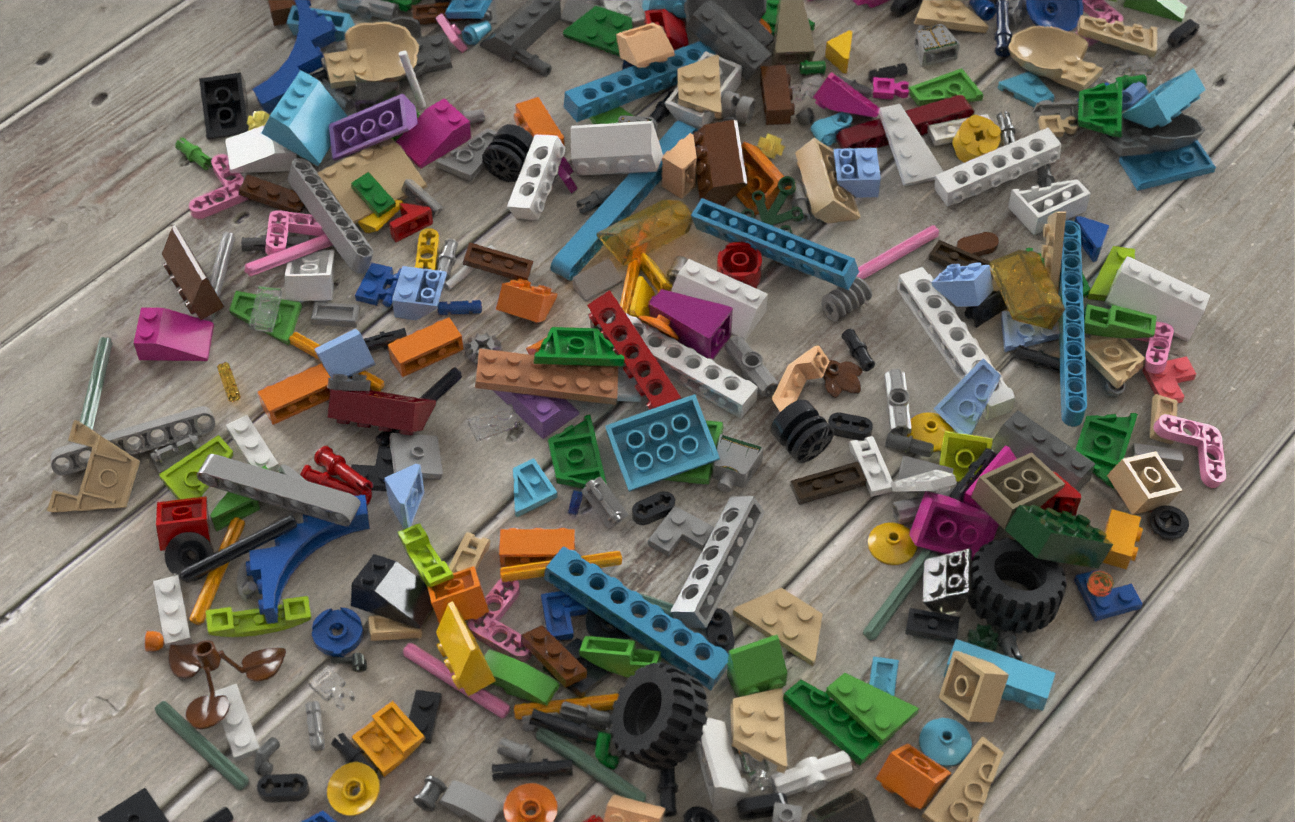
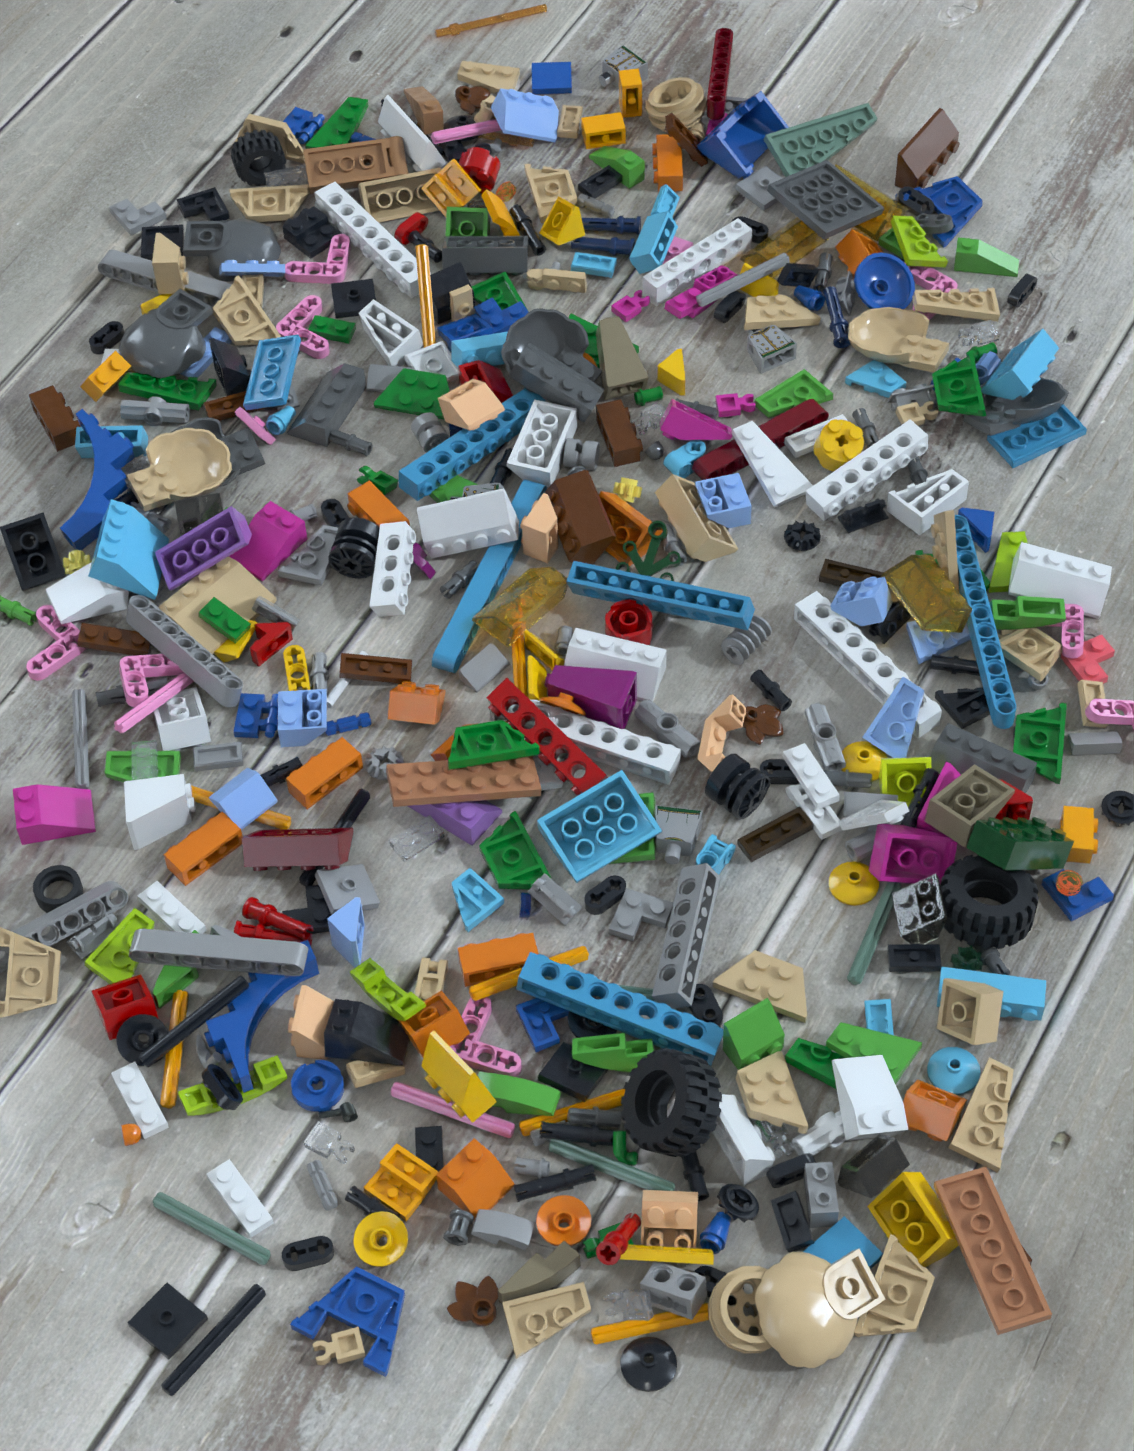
camera: 10 degrees left, 0 degrees up
reddish brown slope [162,226,224,320] -> none
reddish brown plant [169,640,286,730] -> none
clear yellow axle [217,362,241,402] -> none
dark grey arm [254,737,280,776] -> none
dark grey plate [327,374,371,391] -> none
white bar [398,51,426,109] -> none
reddish brown plate [521,625,587,688] -> none
tan wing [677,55,721,118] -> none
bright pink axle [857,225,939,279] -> none
black axle [868,63,908,82] -> none
reddish brown tile [956,232,999,256] -> none
tan brick [1107,451,1182,515] -> none
none -> black tyre [33,865,83,913]
none -> white slope [124,774,196,850]
none -> black plate [202,1064,243,1110]
none -> light nougat slope [288,985,334,1060]
none -> black beam [321,499,349,528]
none -> green plate [357,466,399,495]
none -> light grey wheel [411,412,450,453]
none -> orange slope [436,1138,515,1221]
none -> medium azure piece [696,834,736,875]
none -> white plate [783,743,840,810]
none -> black gear [784,520,821,551]
none -> white slope [832,1055,908,1141]
none -> black hinge [838,498,889,533]
none -> black wing [935,687,990,729]

